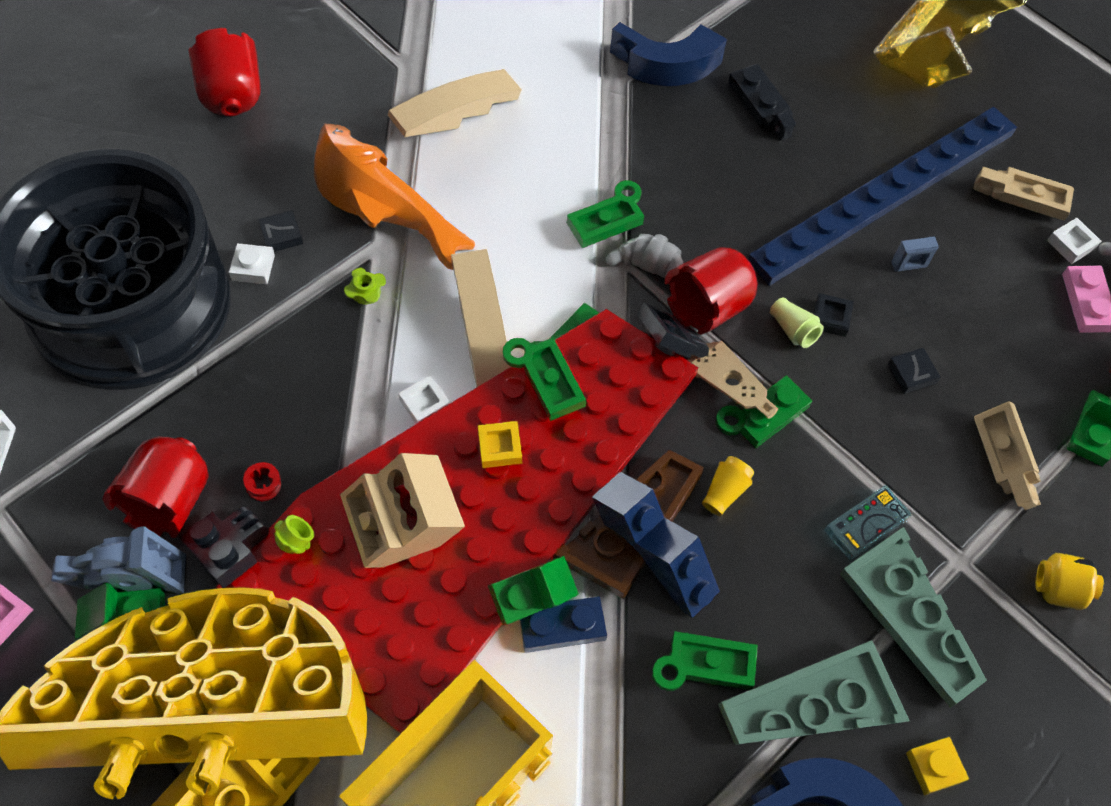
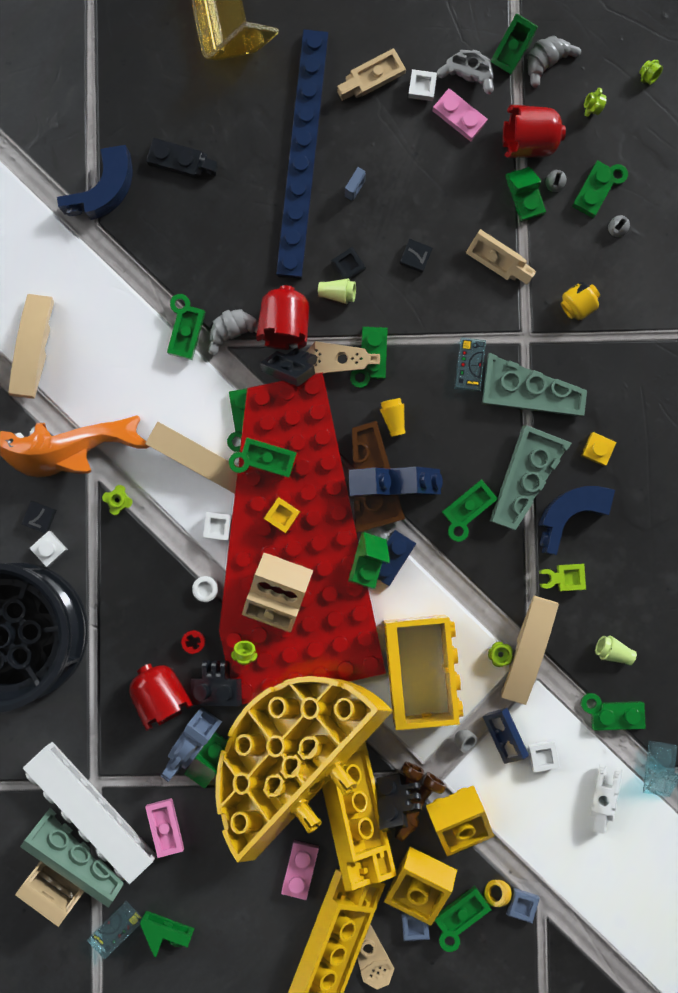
camera: 45 degrees left, 25 degrees up
none -> white tile [192,576,219,602]

